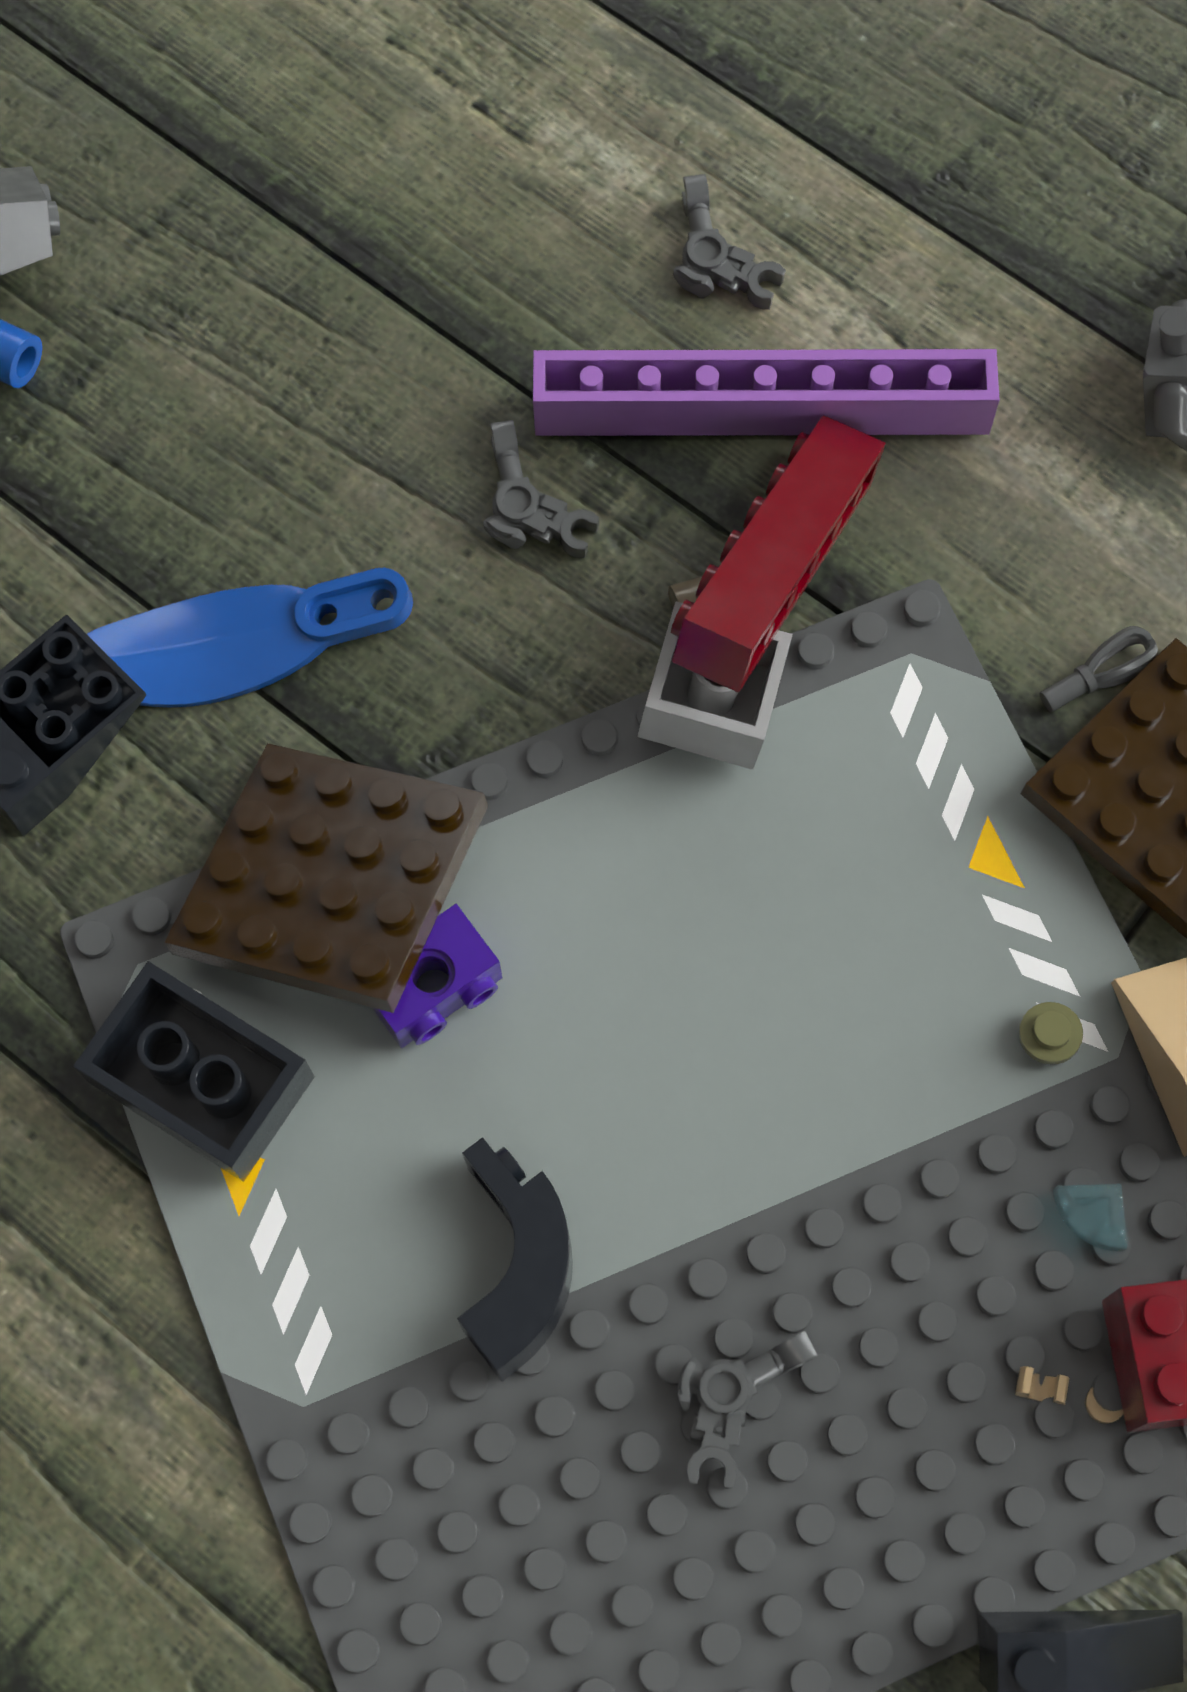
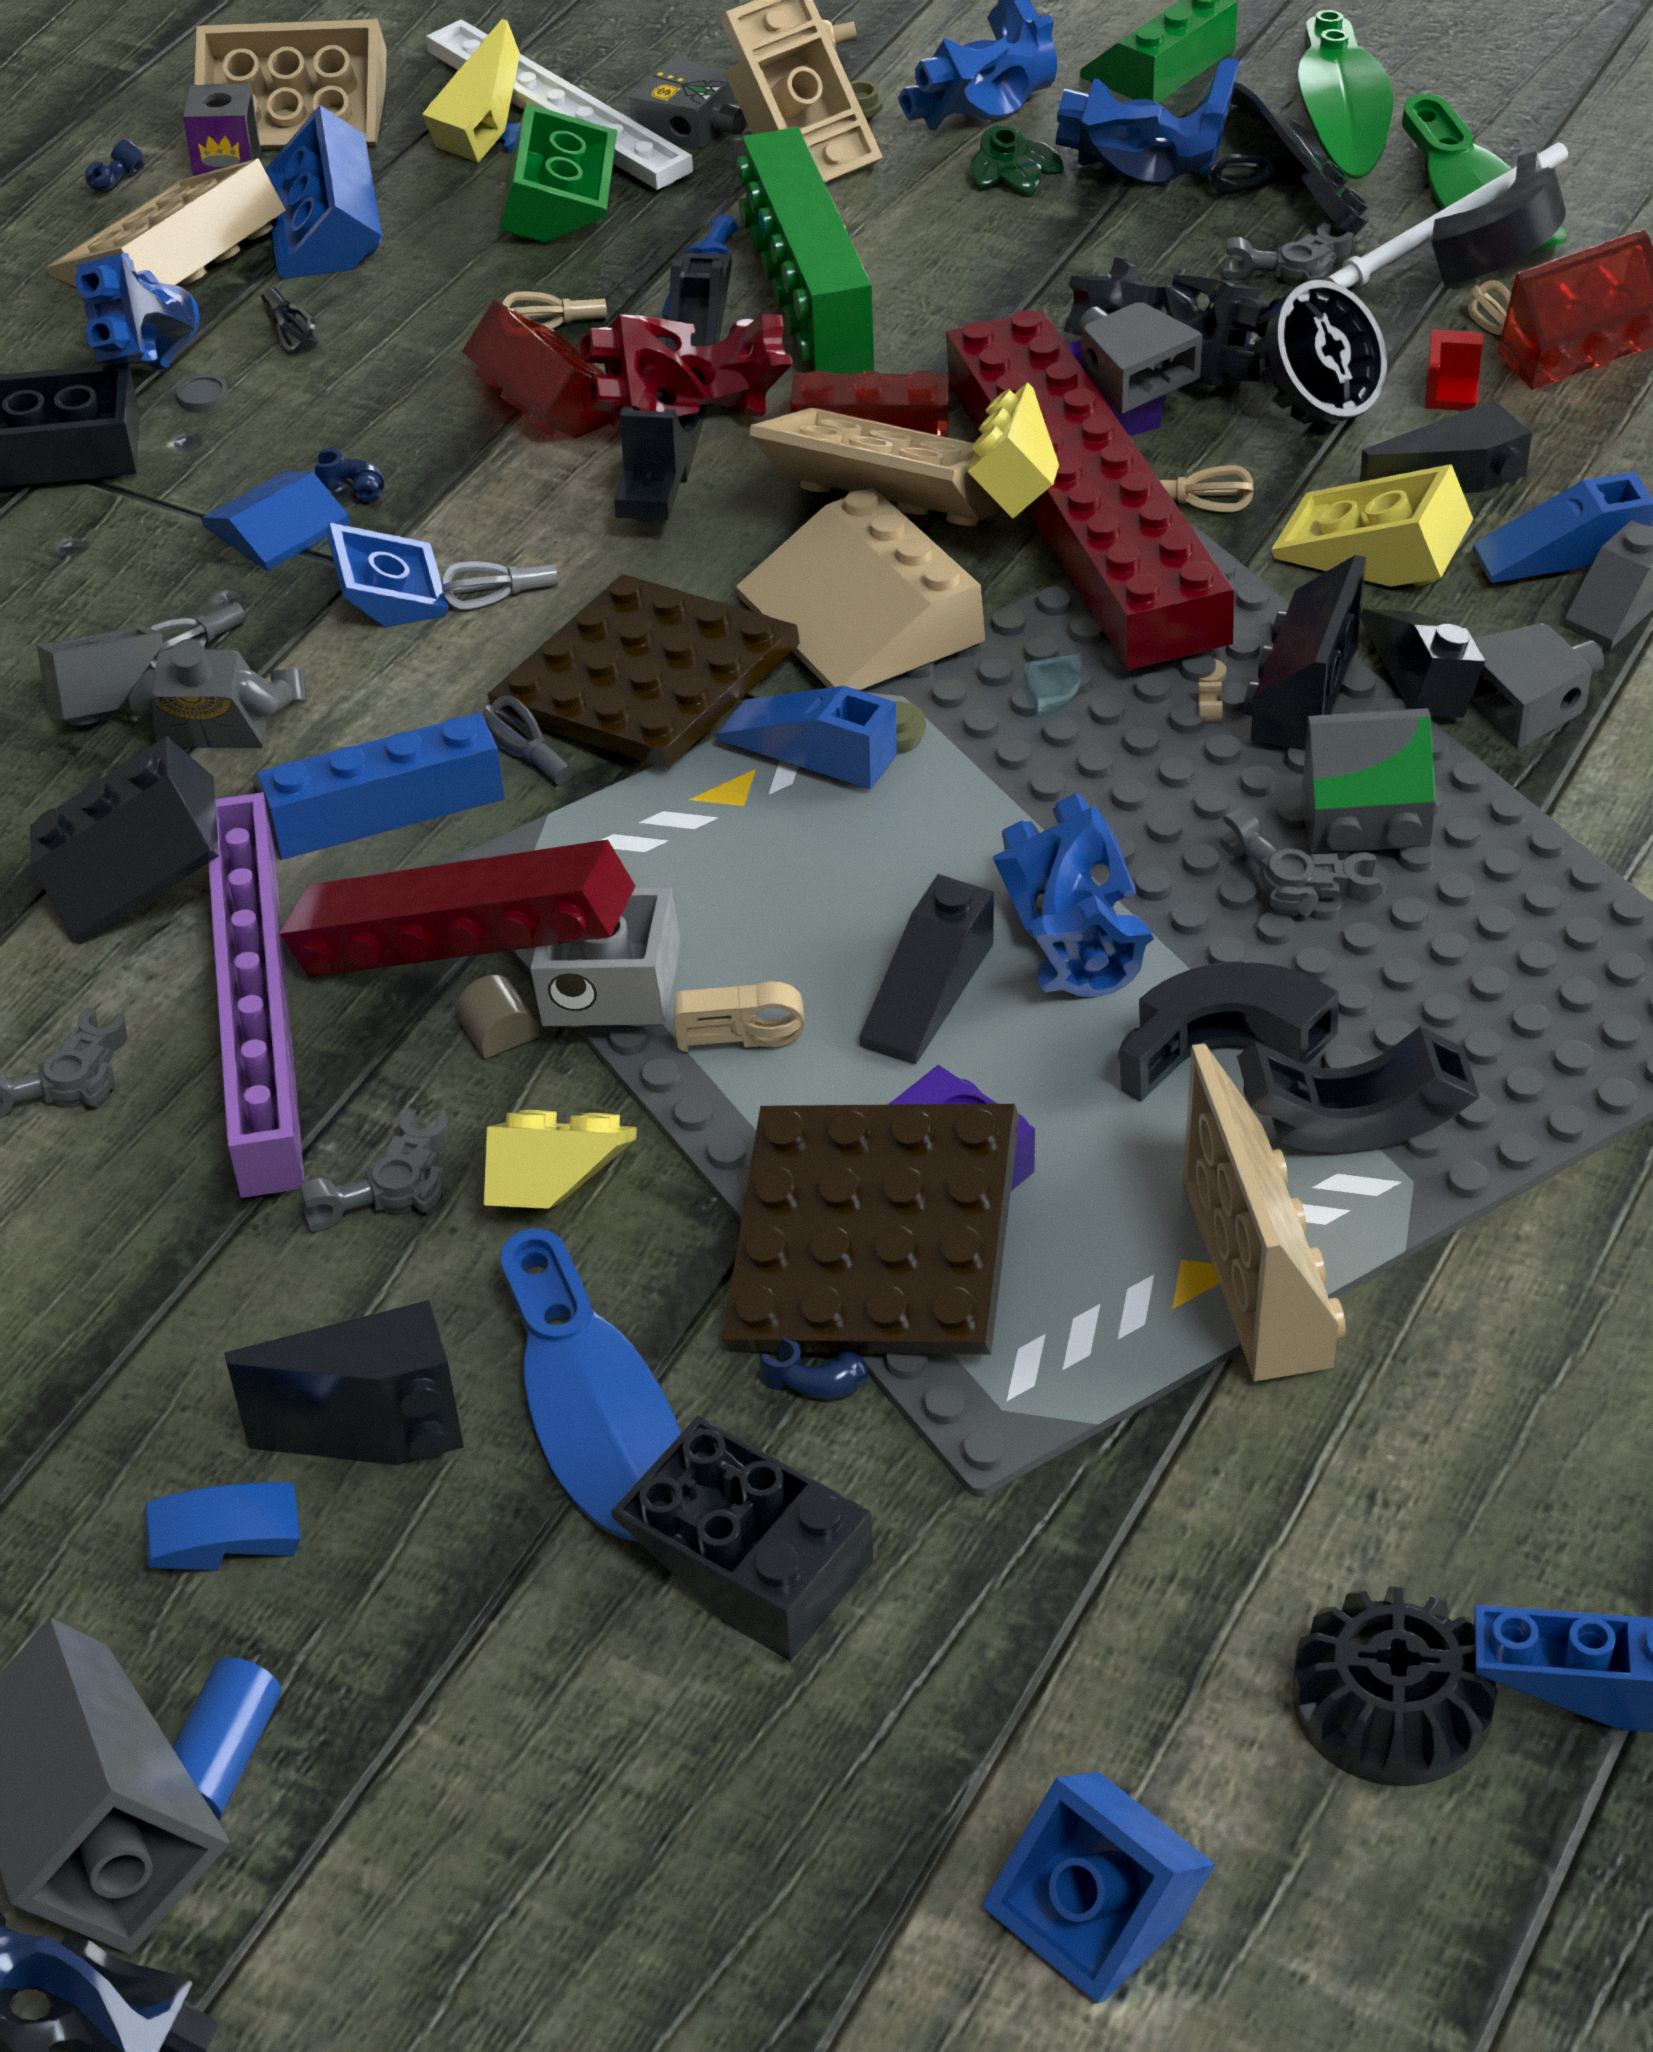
camera: 100 degrees left, 25 degrees down
black brick [73,961,315,1182] -> none
none -> black slope [30,736,219,944]
none -> blue slope [143,1482,300,1570]
none -> black slope [224,1300,464,1465]
none -> blue slope [252,712,505,860]
none -> light yellow slope [484,1110,637,1209]
none -> tan piece [674,981,804,1052]
none -> blue slope [717,686,897,789]
none -> dark blue arm [759,1337,868,1400]
none -> black slope [860,874,994,1064]
none -> blue hips [993,793,1154,997]
none -> tan slope [1183,1043,1346,1382]
none -> black arch [1237,1026,1480,1153]
none -> black slope [1244,555,1366,750]
none -> dark grey slope [1301,708,1436,854]

